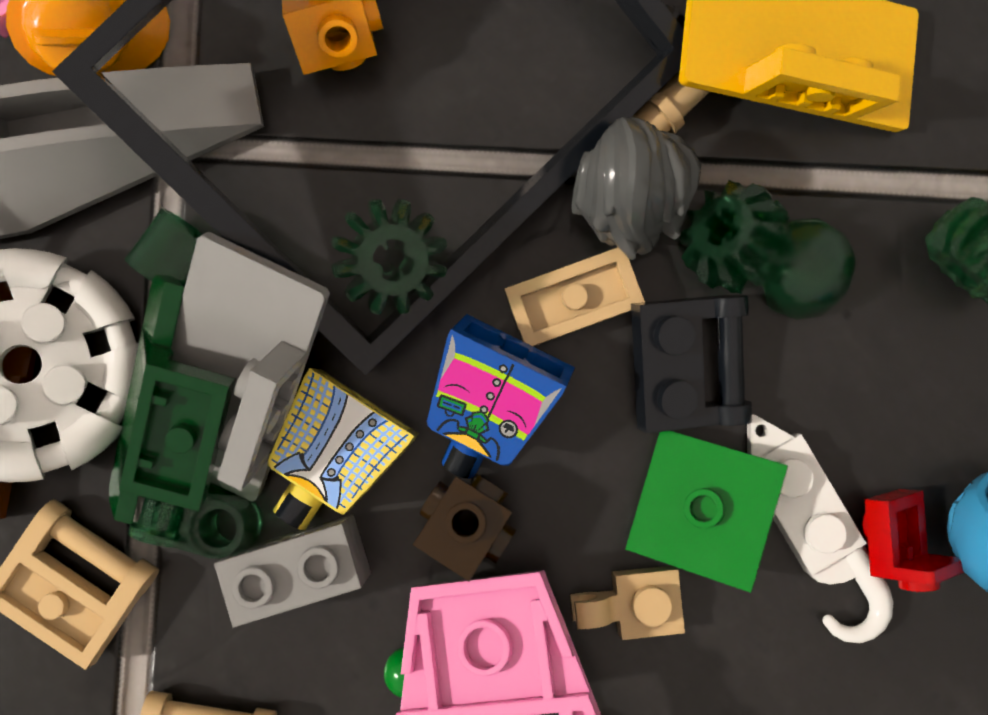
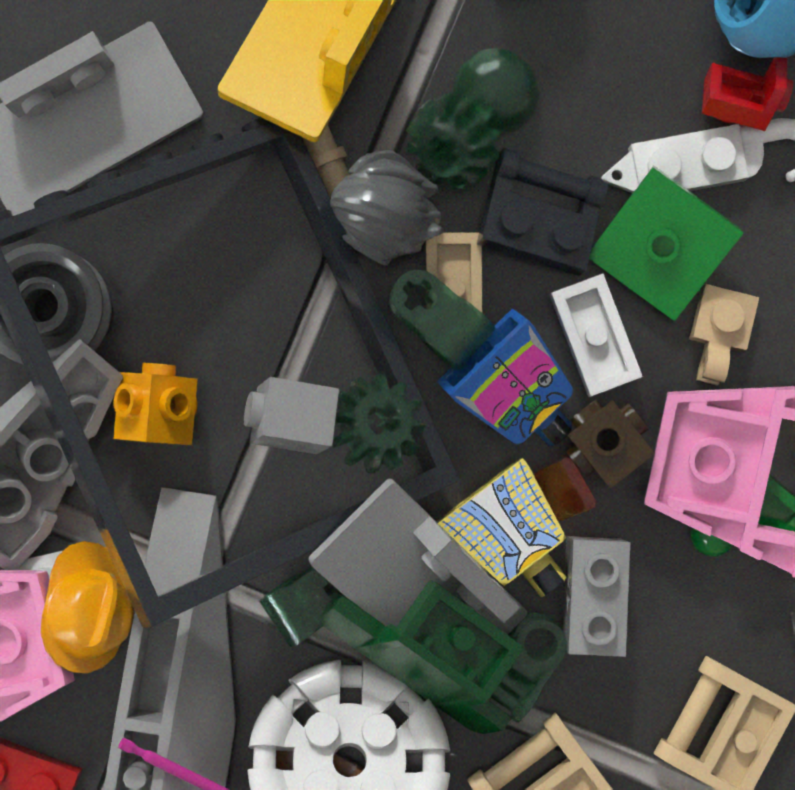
camera: 70 degrees left, 0 degrees up
none -> light grey brick [244,377,339,454]
none -> clear green piece [389,269,496,372]
none -> clear red slope [533,456,597,521]
none -> white plate [550,274,643,397]

